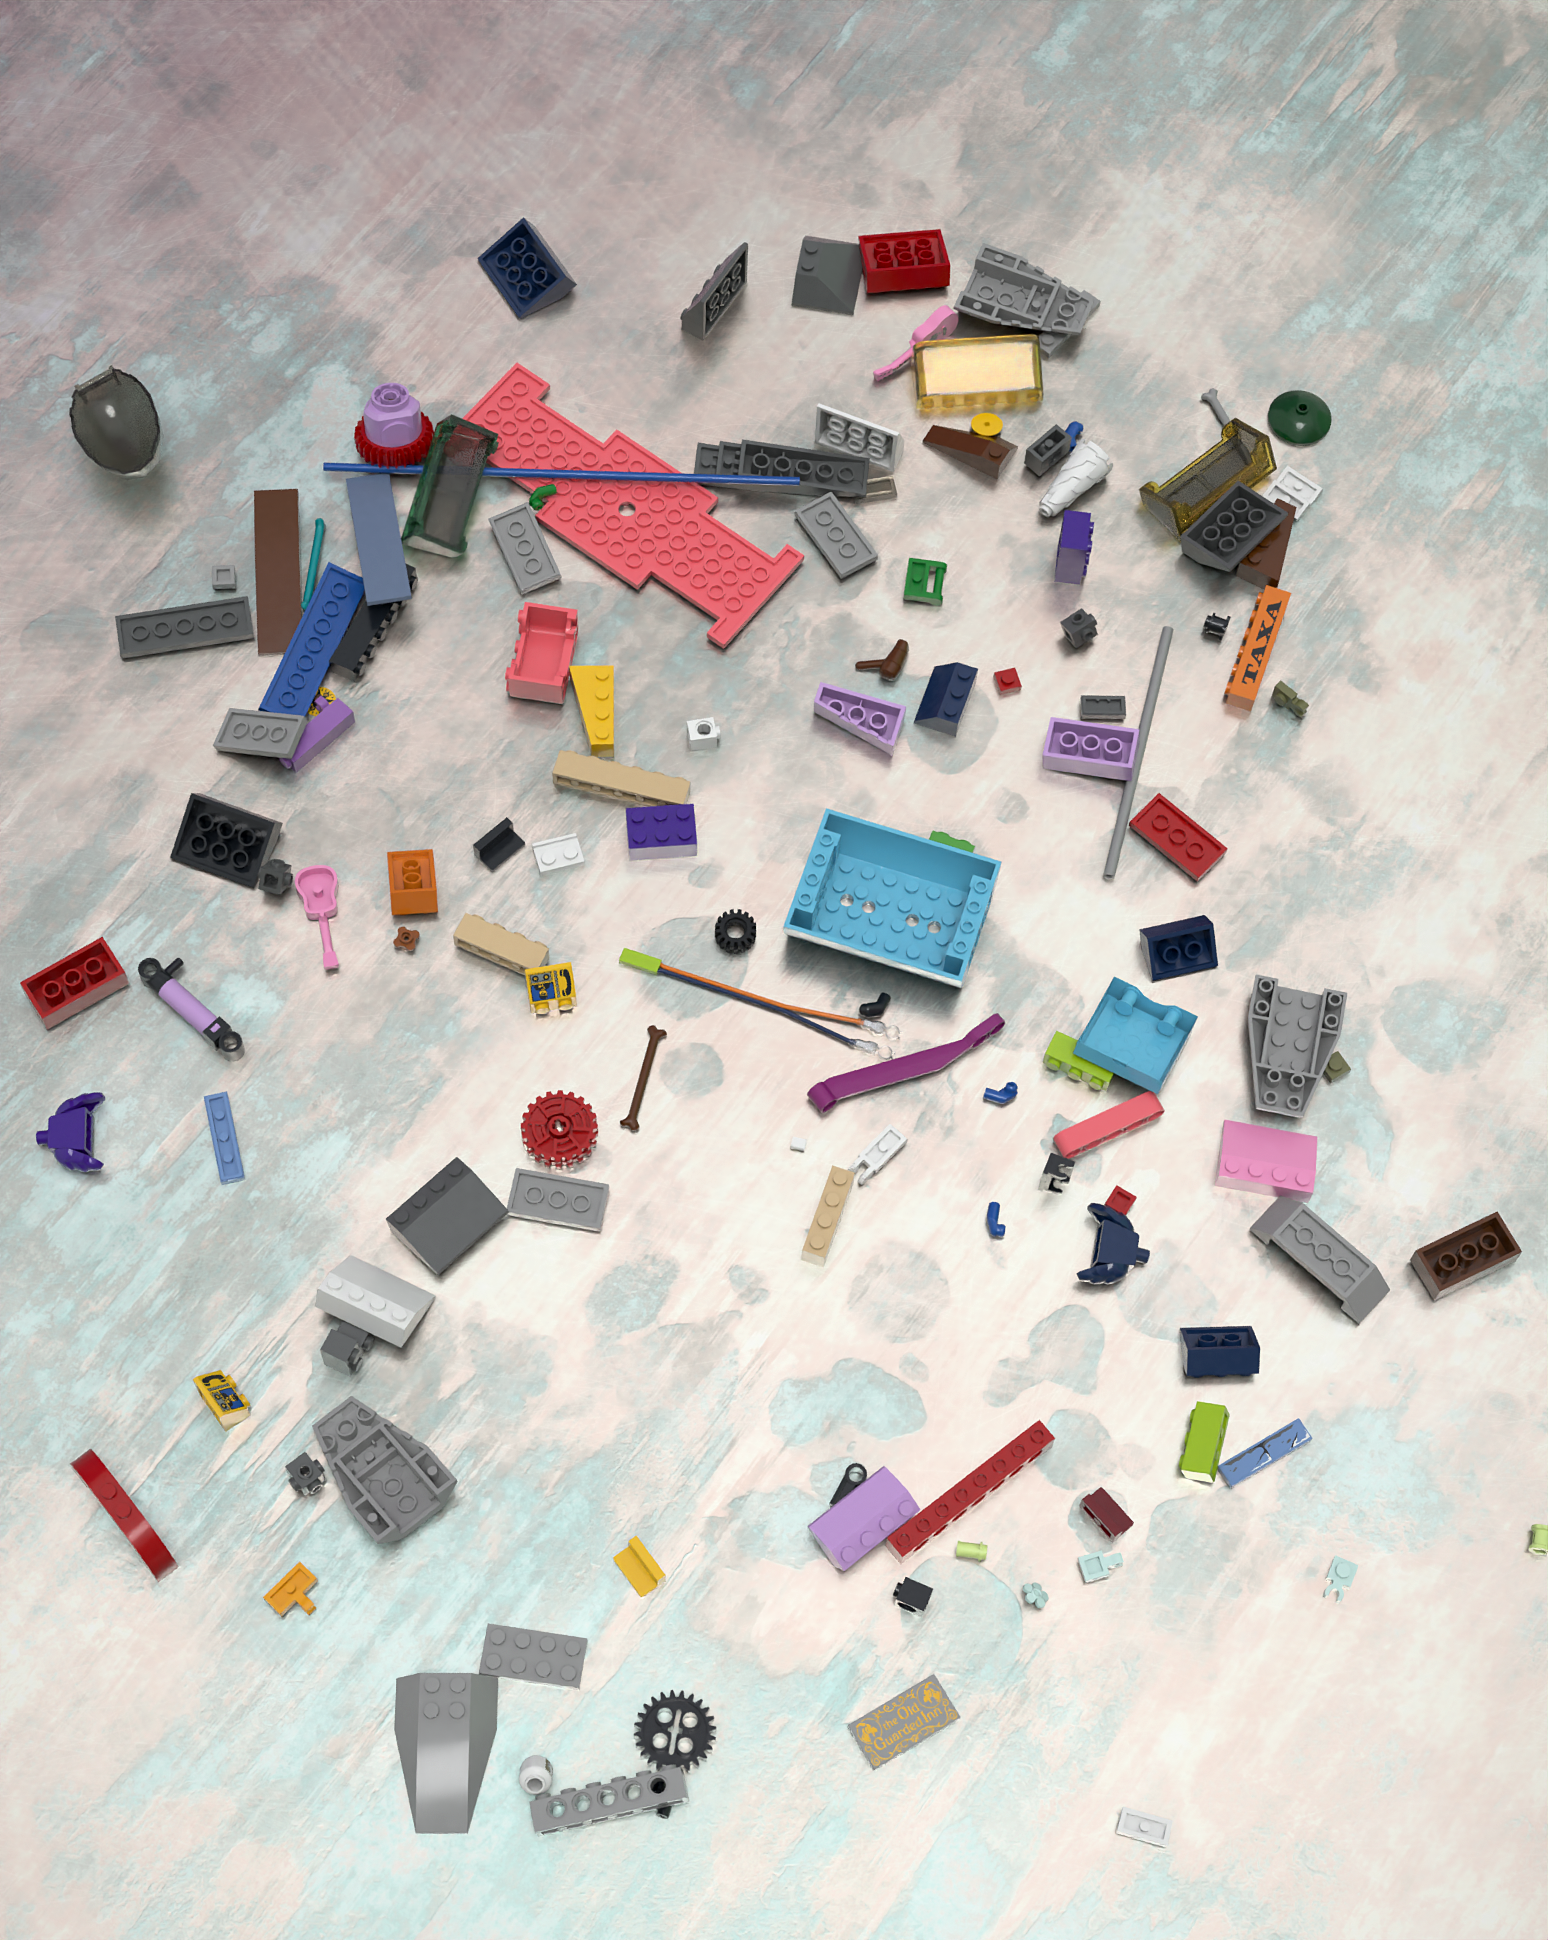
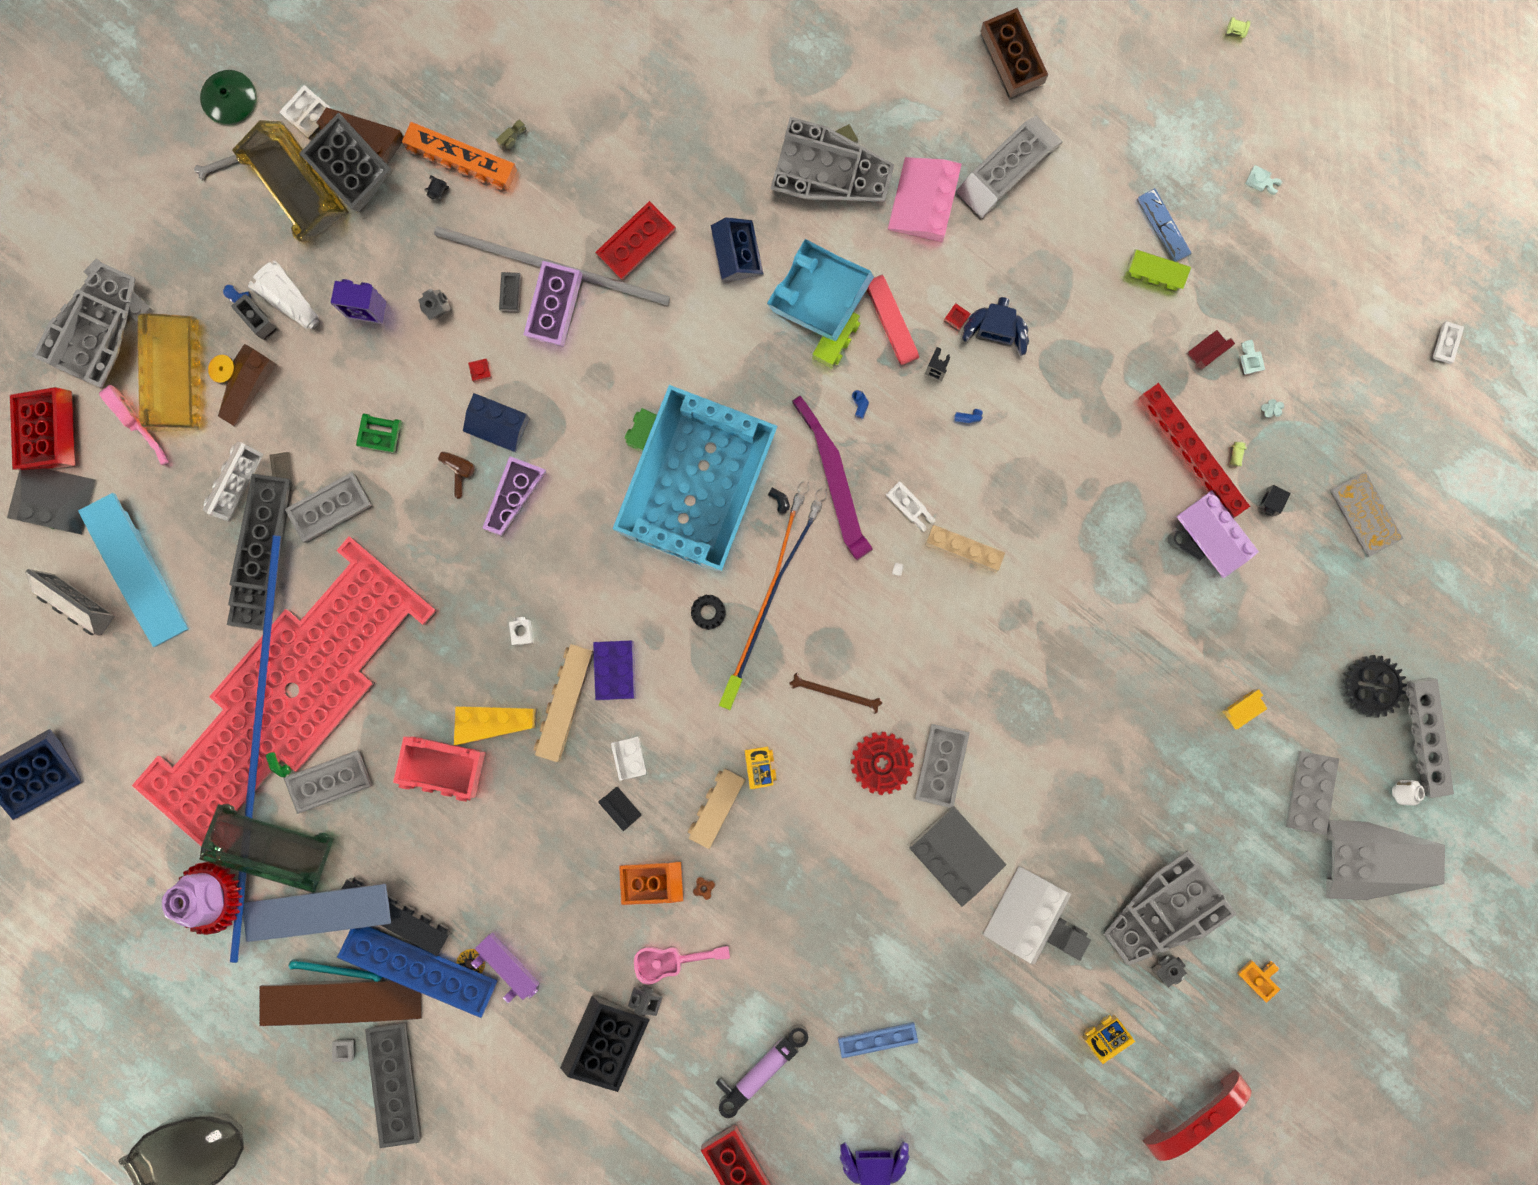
camera: 80 degrees left, 20 degrees up
light grey plate [213,708,308,759] -> none
dark blue slope [1180,1326,1260,1378] -> none
none -> medium azure slope [78,493,189,647]

